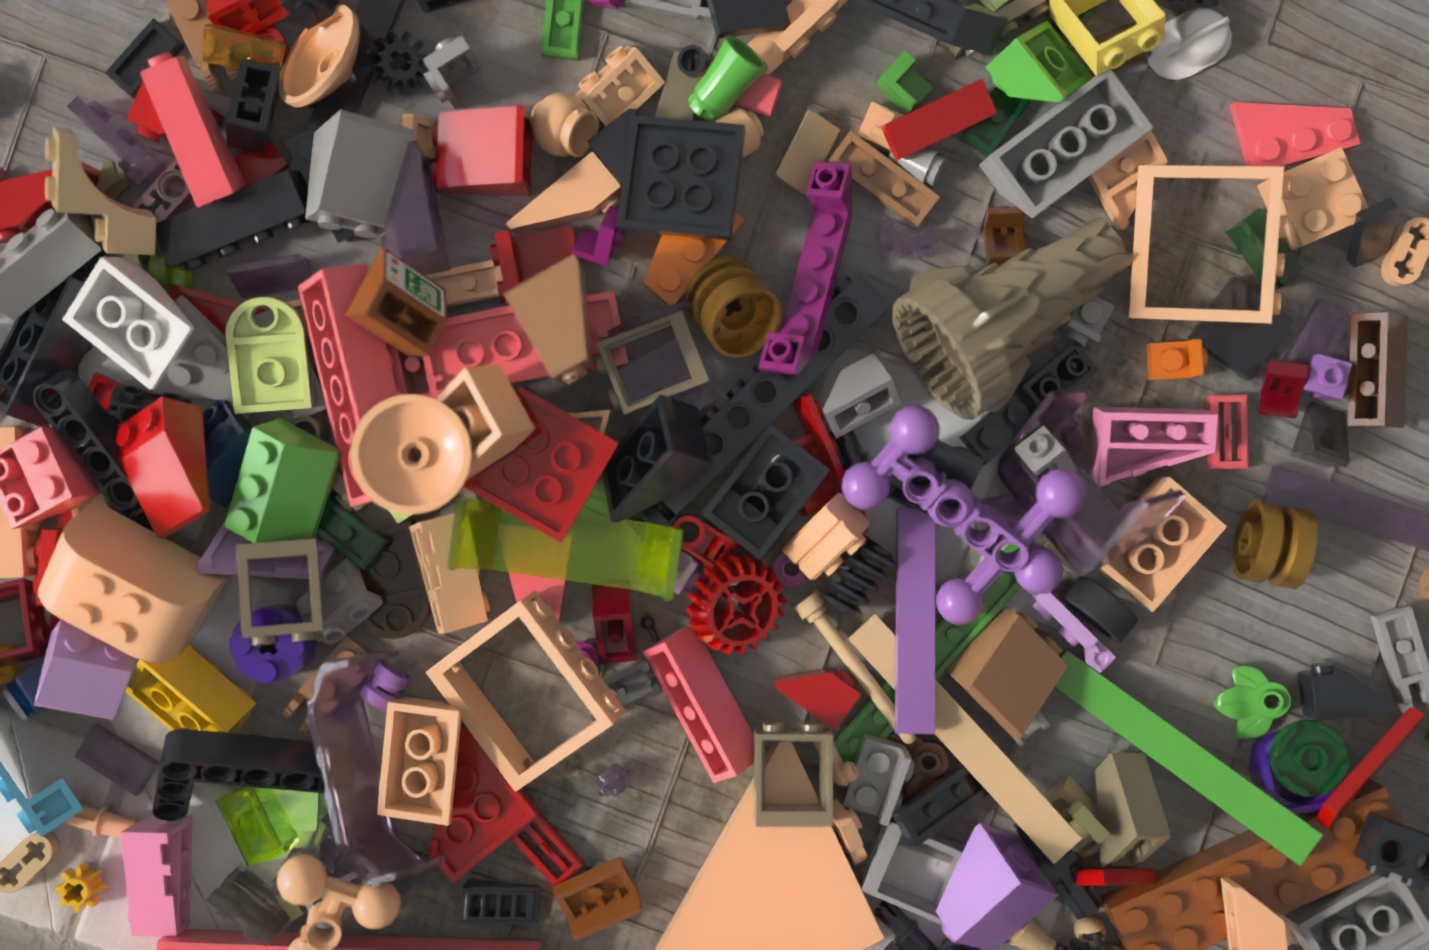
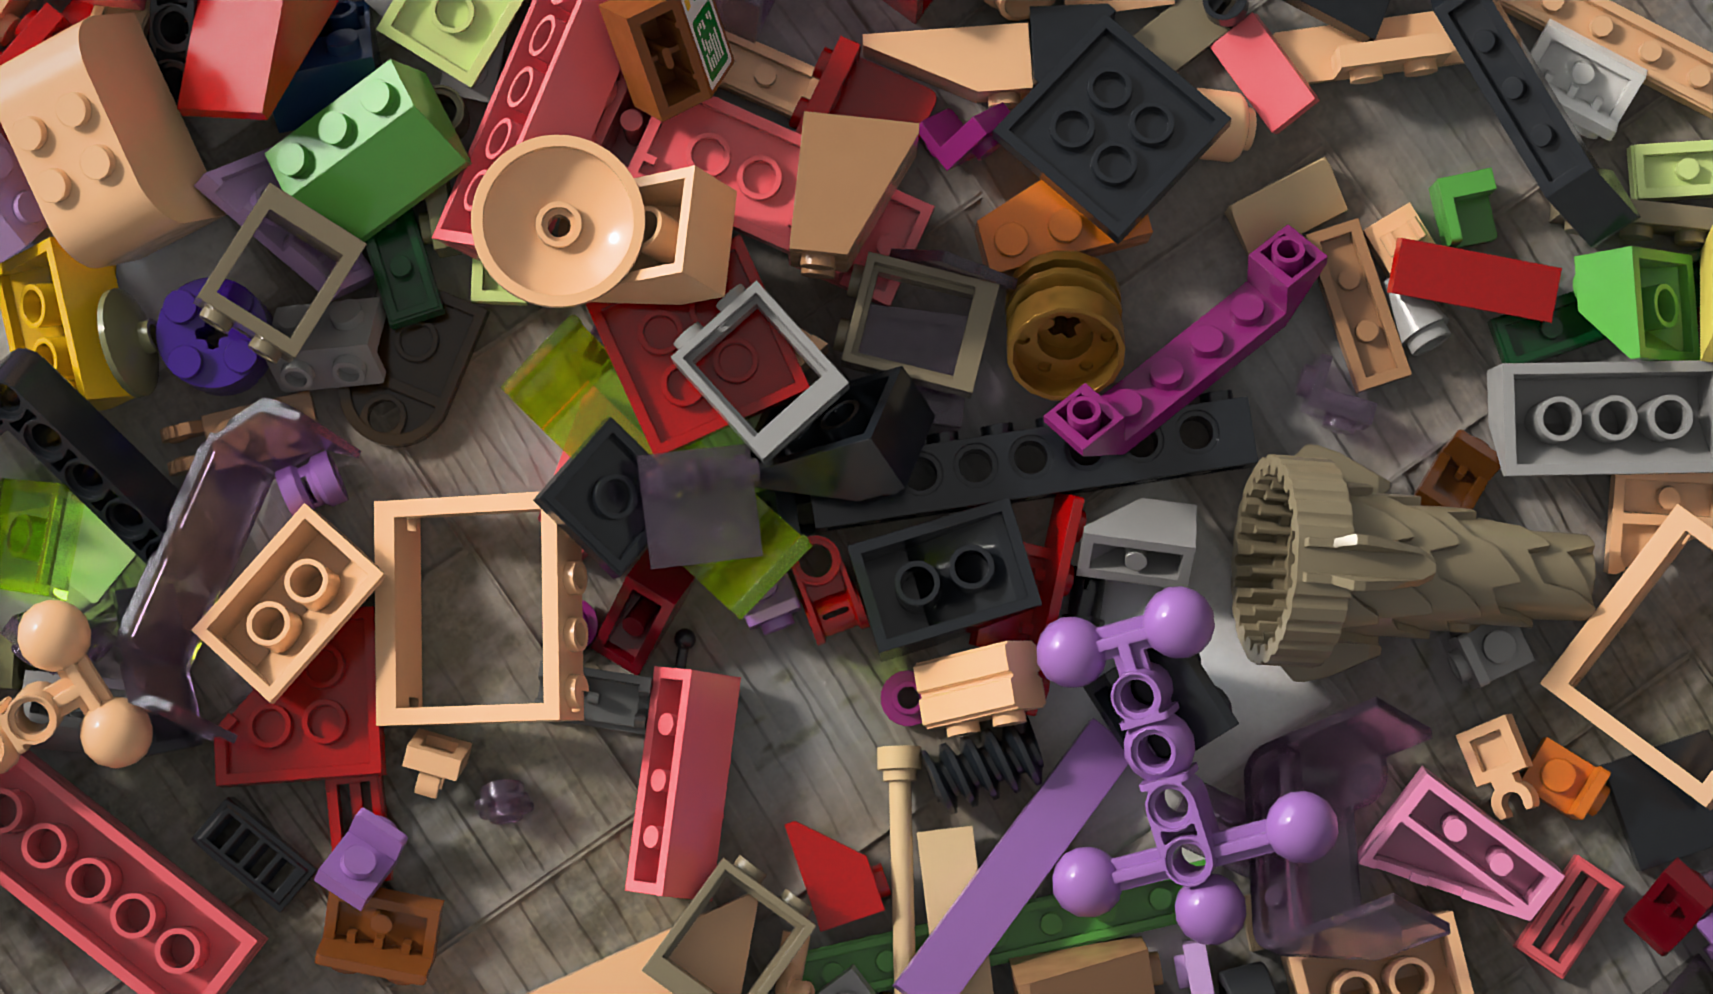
camera: 35 degrees right, 5 degrees down
light nougat wedge [409,510,490,634] -> none
red gear [686,554,787,655] -> none
bright green plant [688,35,768,122] -> none
black slope [959,341,1098,465] -> none
light grey bracket [1015,426,1078,475] -> none
none -> olive dish [97,288,159,398]
none -> medium lavender bracket [314,808,408,911]
none -> light nougat tile [402,728,472,799]
none -> black tile [533,417,690,579]
none -> hinge [637,444,763,569]
none -> light grey window [671,280,850,465]
none -> light nougat plate [1456,714,1540,820]

